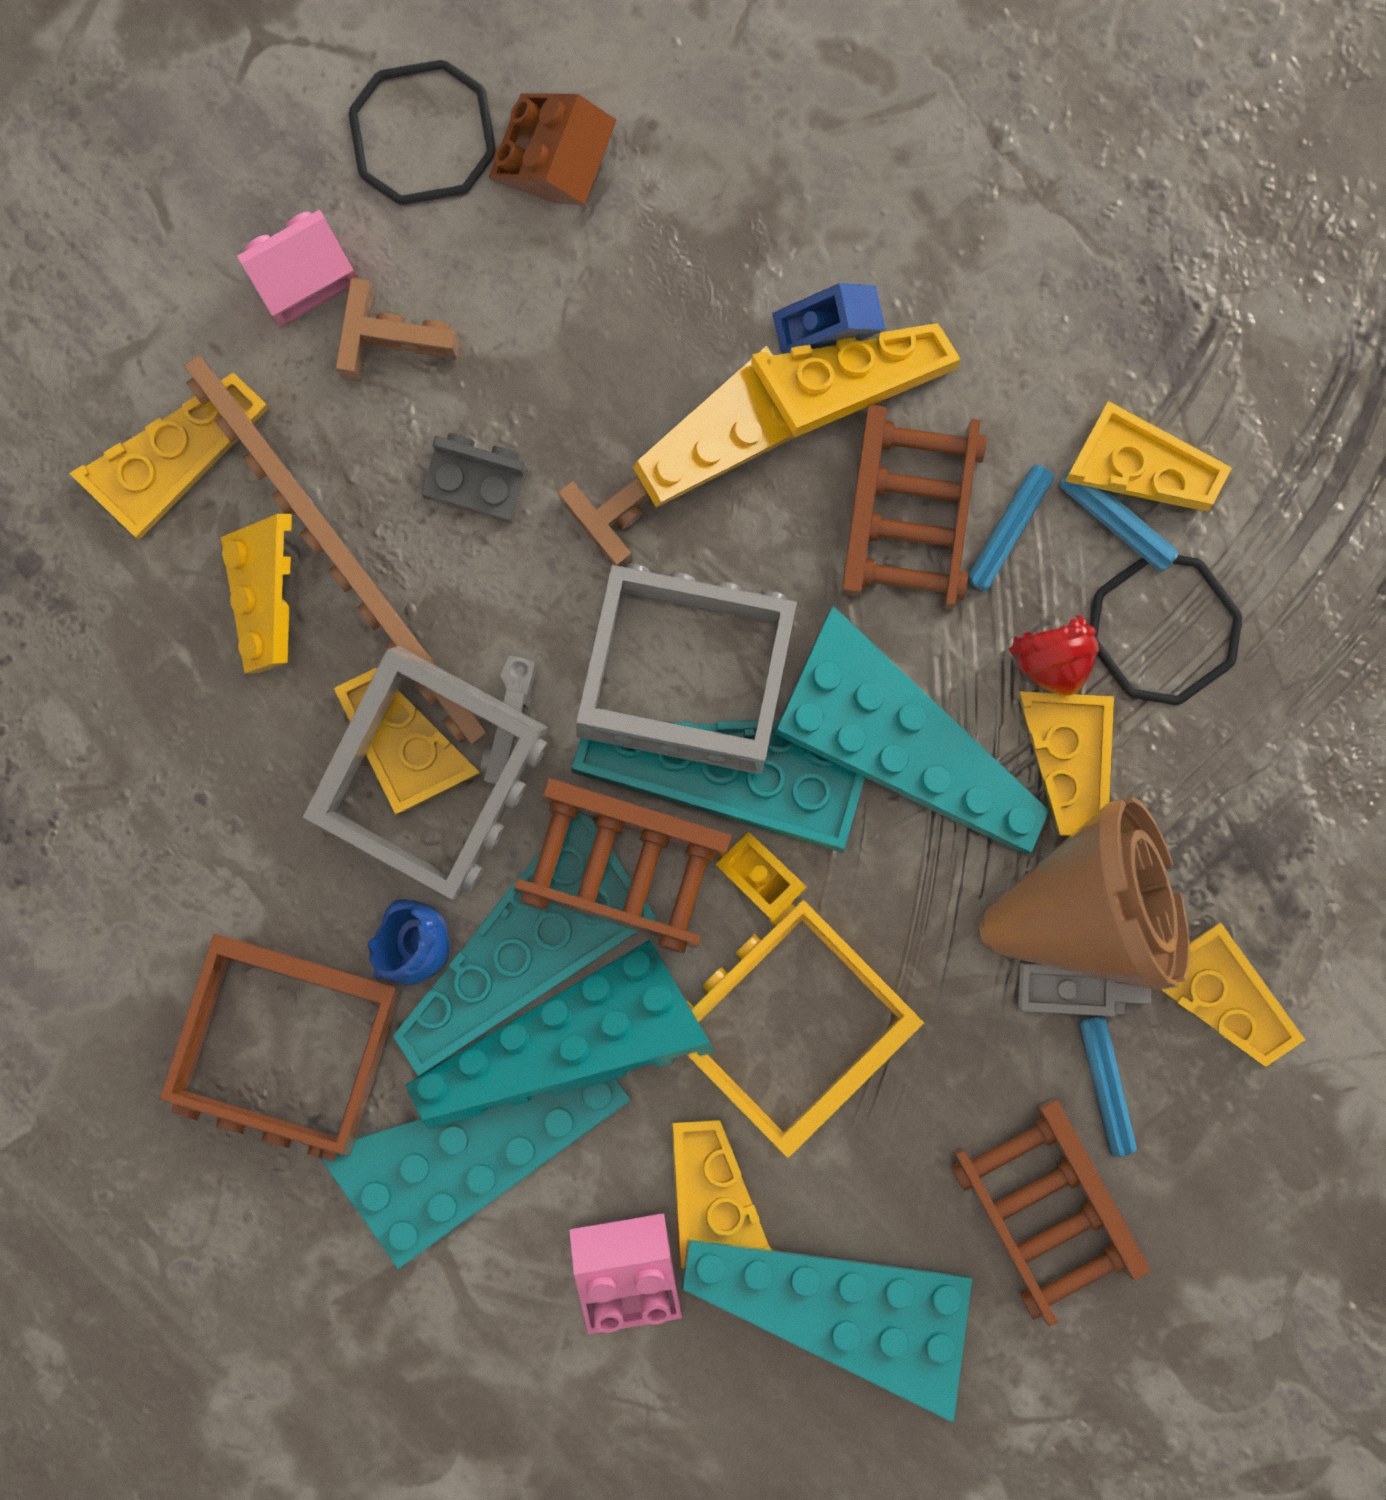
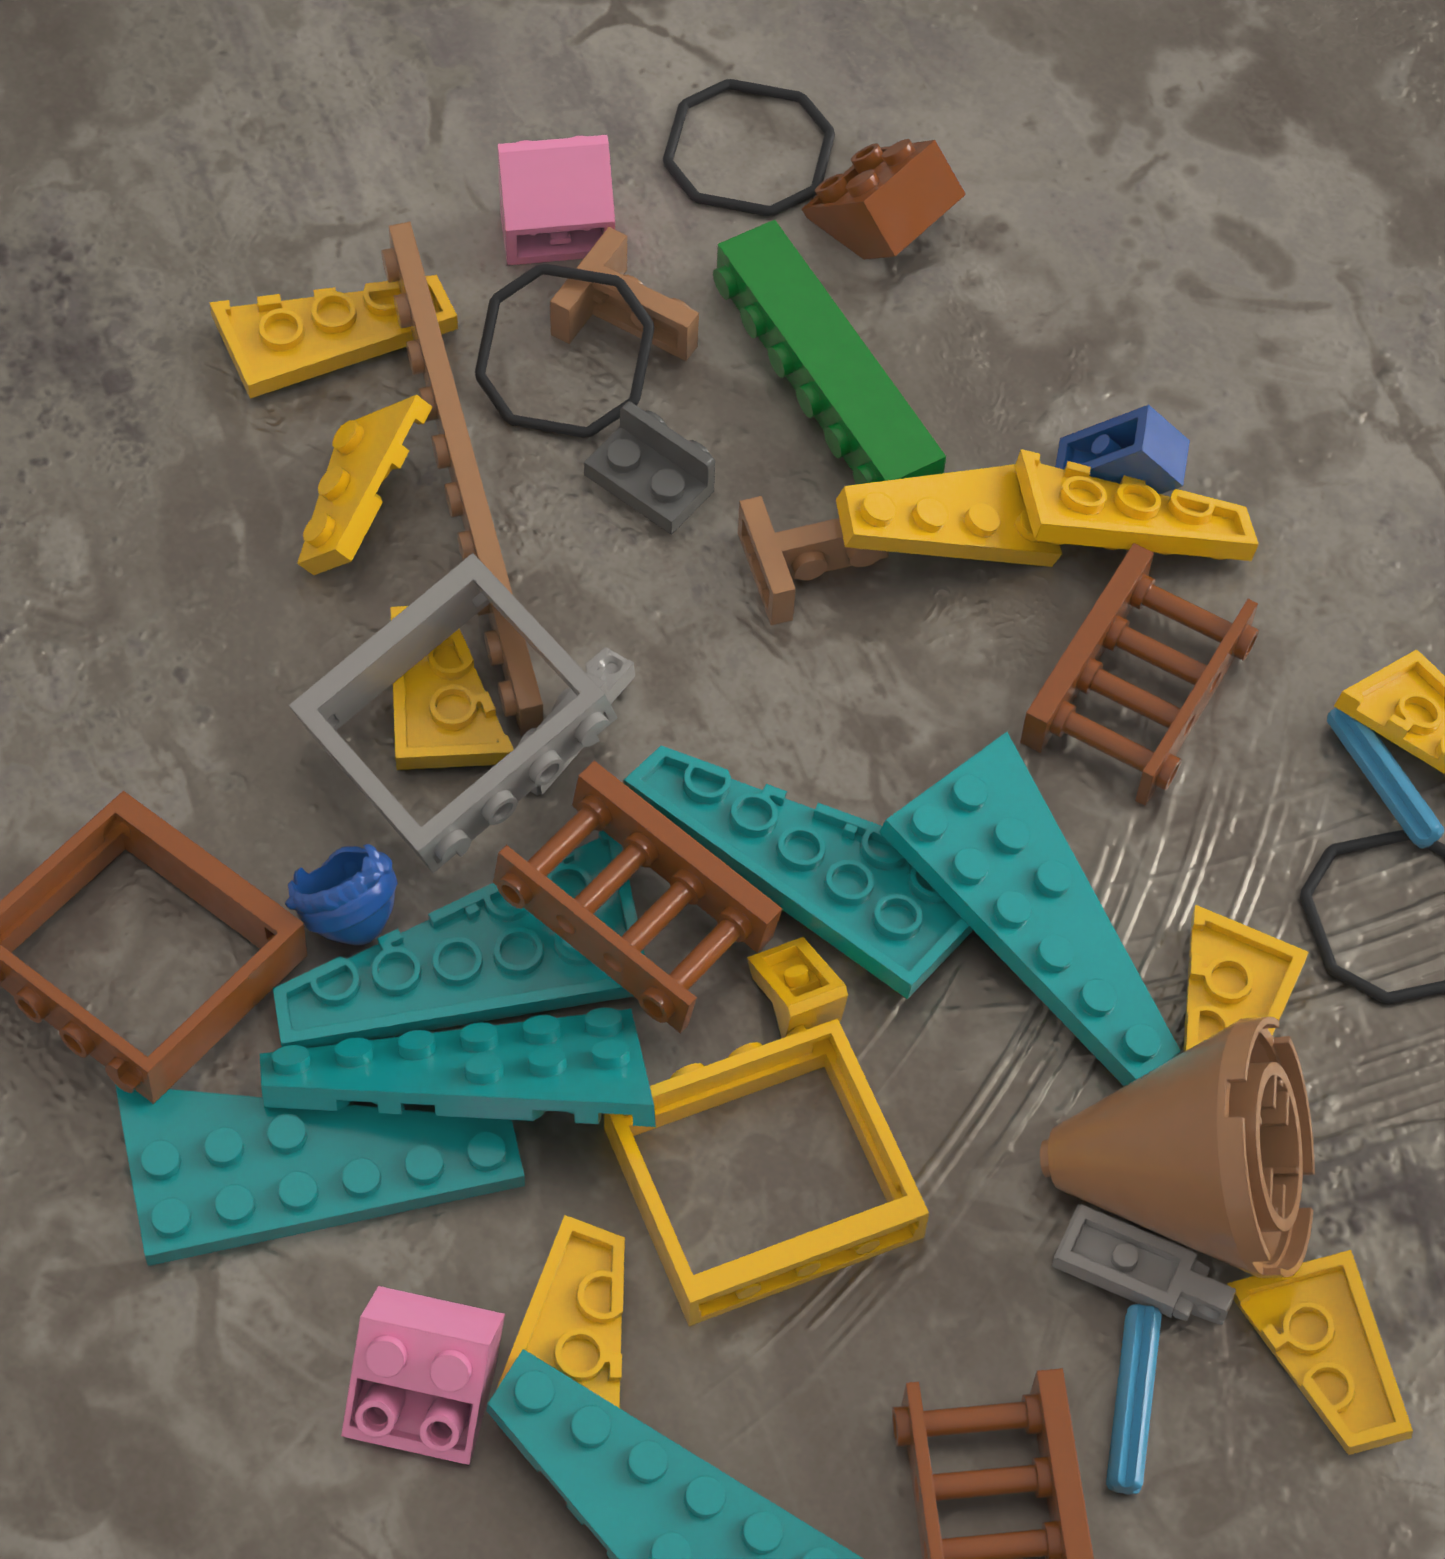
camera: 15 degrees right, 25 degrees down
light grey window [576,563,797,775] -> none
dark azure axle [968,464,1054,591] -> none
red hair [1009,615,1099,696] -> none
none -> black piece [475,263,655,438]
none -> green brick [713,219,946,485]

